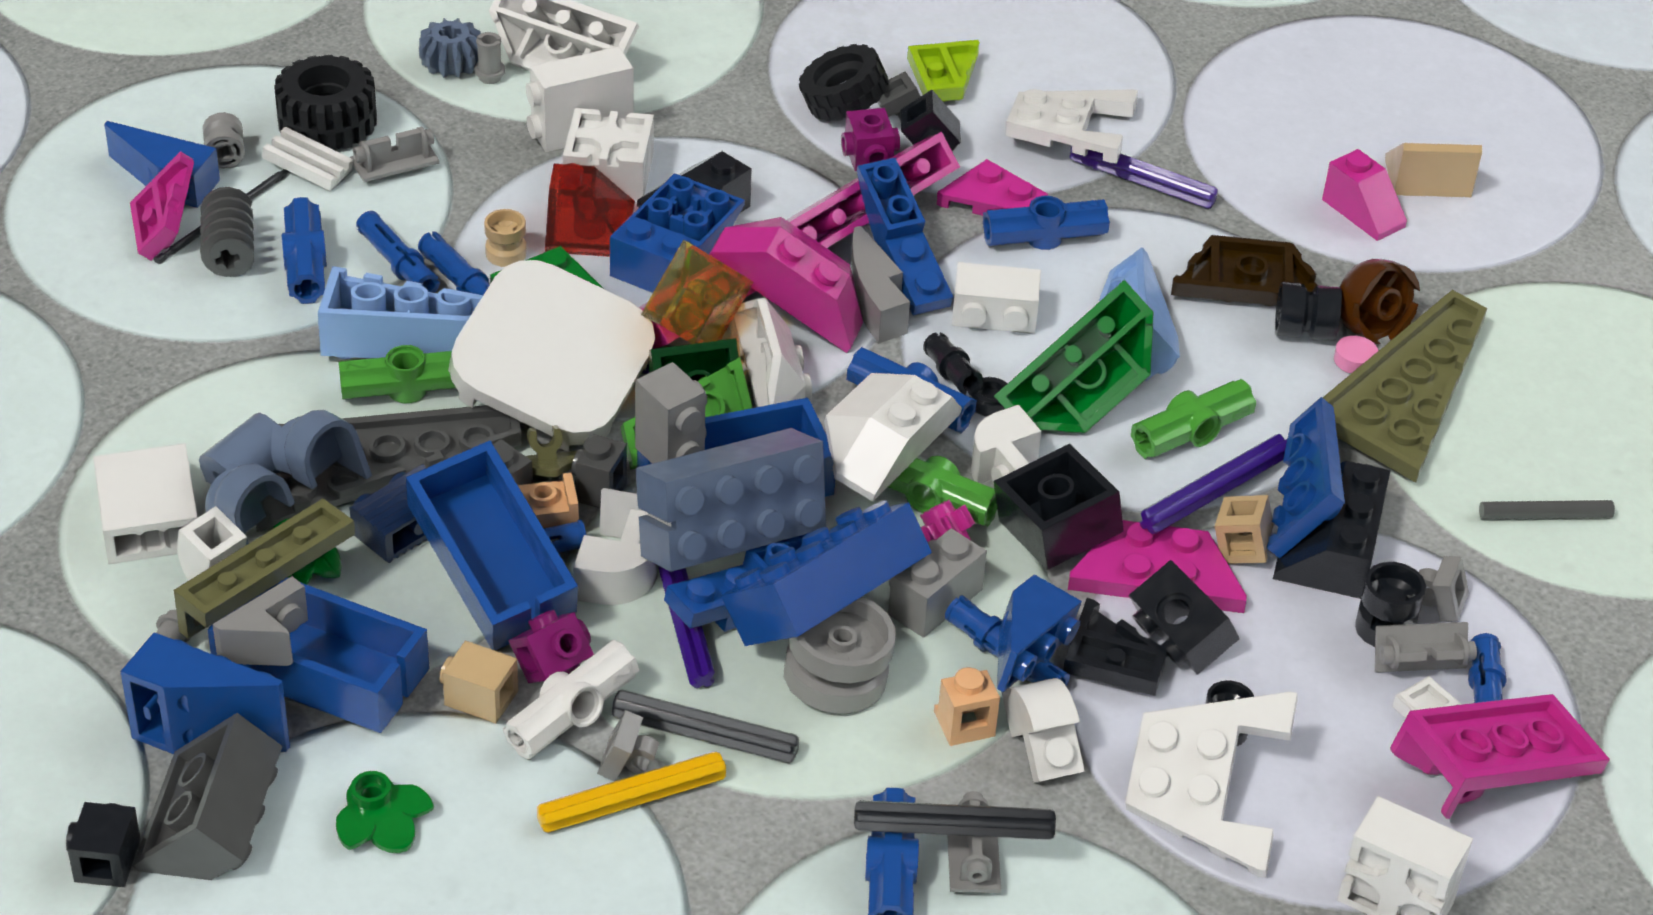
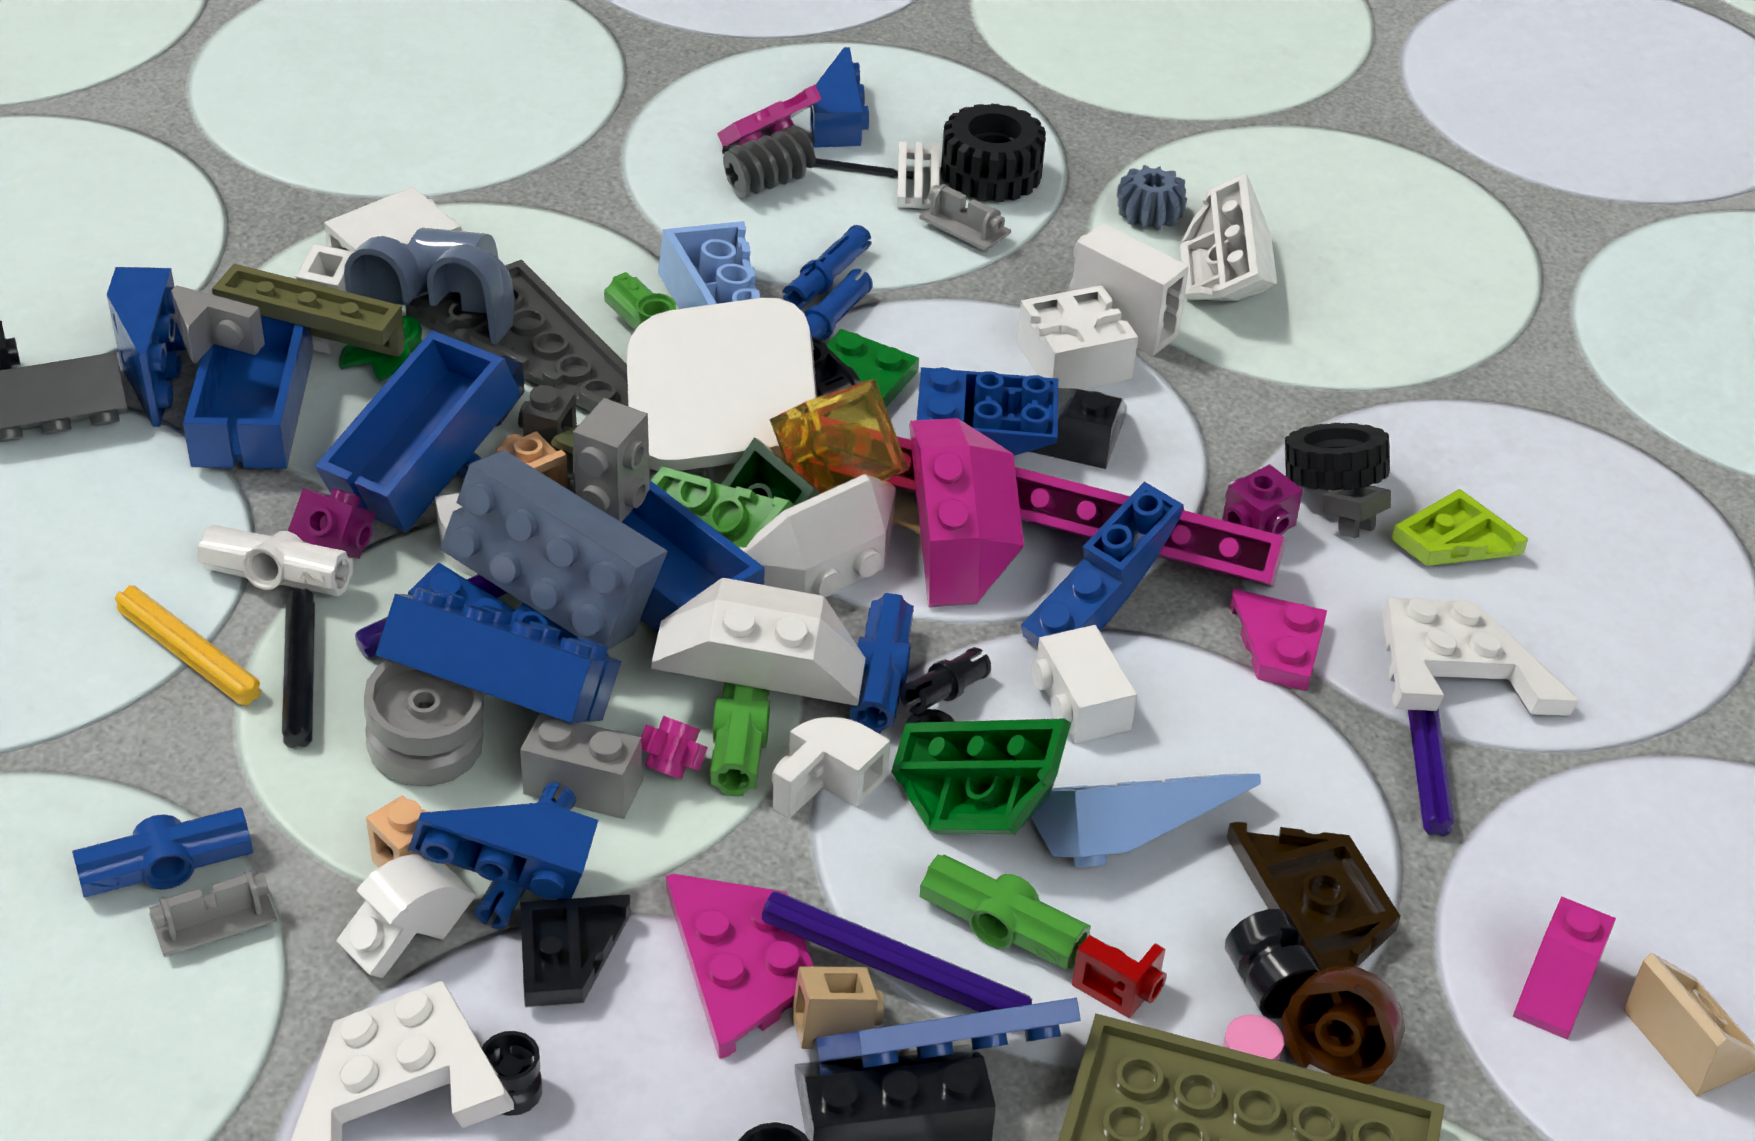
camera: 65 degrees right, 0 degrees up
light grey wheel [203,112,245,168] -> none
blue piece [282,197,327,304] -> none
green plate [336,771,434,853] -> none
tan brick [439,640,518,723] -> none
light grey pin [475,32,505,84] -> none
tan wheel [484,209,527,267] -> none
clear red slope [545,163,635,257] -> none
light grey tile [597,710,659,781] -> none
light grey slope [851,226,910,344] -> none
black axle [854,800,1056,840] -> none
black brick [901,90,961,151] -> none
blue piece [982,196,1110,250] -> none
black brick [993,443,1124,570] -> none
black brick [1128,560,1240,675] -> none
none -> red bracket [1072,935,1167,1019]

